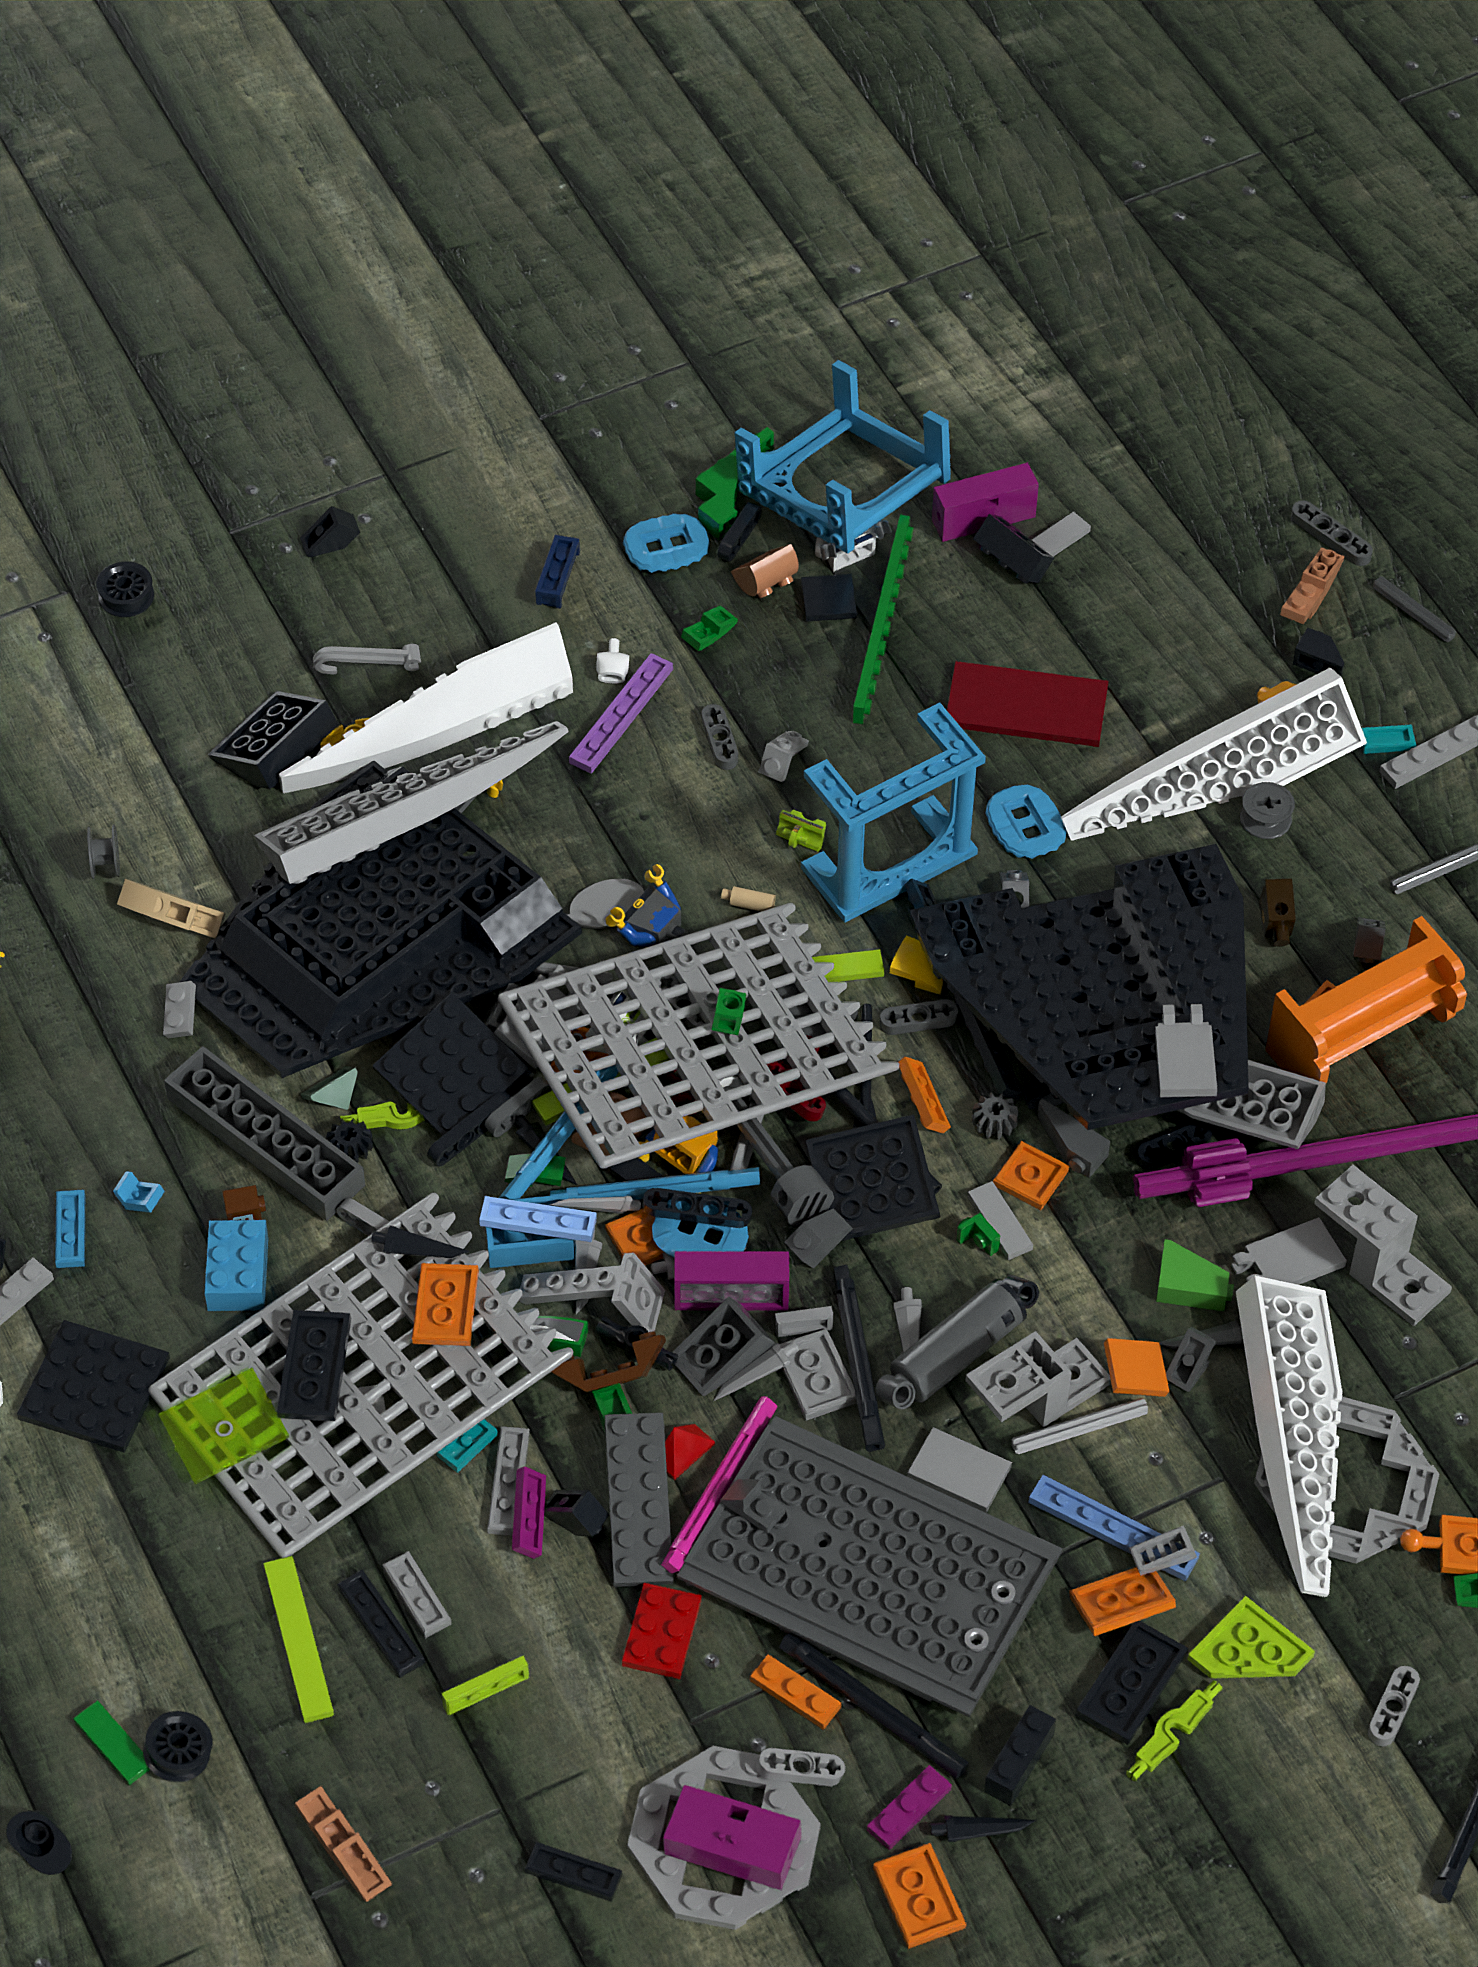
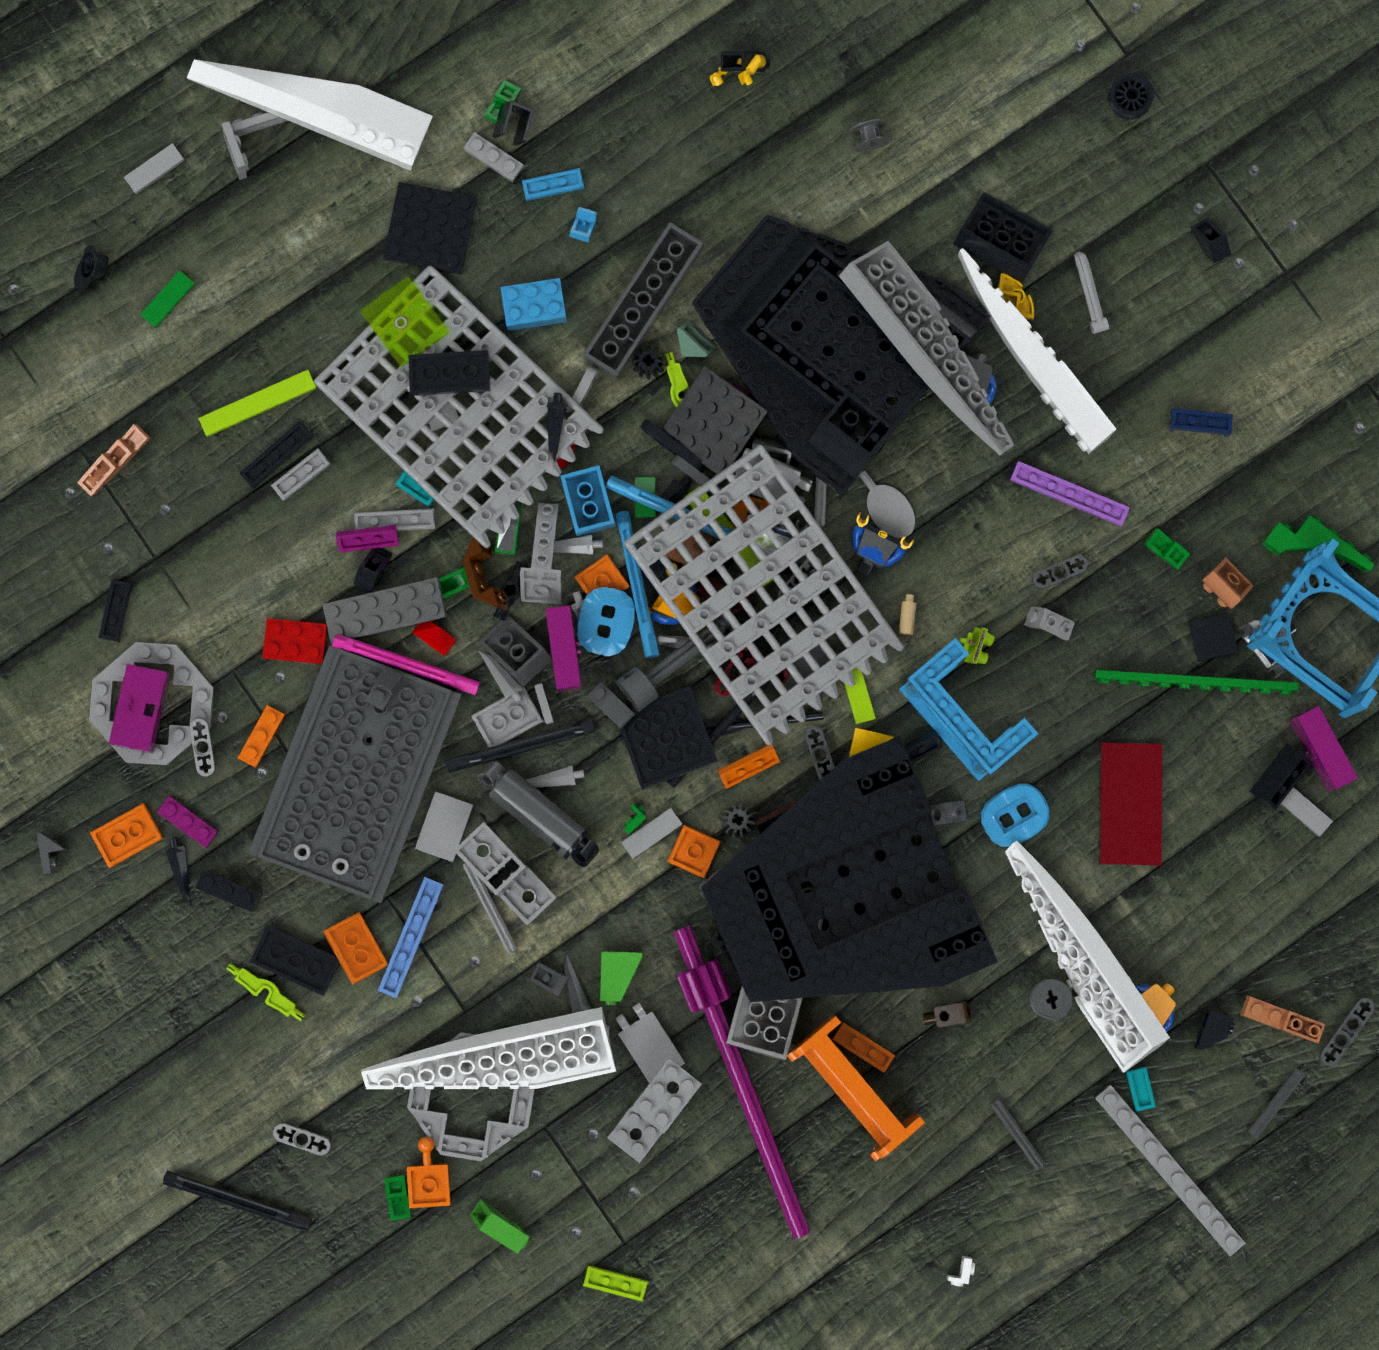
camera: 85 degrees right, 30 degrees up
tan slope [117,879,226,939] -> none
black wheel [143,1711,213,1782] -> none
light grey plate [163,981,196,1038] -> none
reddish brown brick [222,1185,266,1220] -> none
orange tile [412,1263,479,1346] -> none
lime tile [442,1656,529,1715] -> none
light blue plate [479,1196,597,1242] -> none
light grey bar [550,1196,641,1214] -> none
white piece [596,638,629,684] -> none
dark azure piece [623,514,710,573] -> none
black beam [642,1188,752,1228] -> none
green brick [711,988,747,1035] -> none
black beam [717,503,762,562] -> none
black piece [779,1633,969,1778] -> none
orange tile [1104,1338,1169,1397] -> none
light grey slope [1129,1525,1197,1576] -> none
light grey tile [1155,1004,1217,1097] -> none
lime plate [1187,1596,1315,1678] -> none
dark grey slope [1353,917,1386,963] -> none

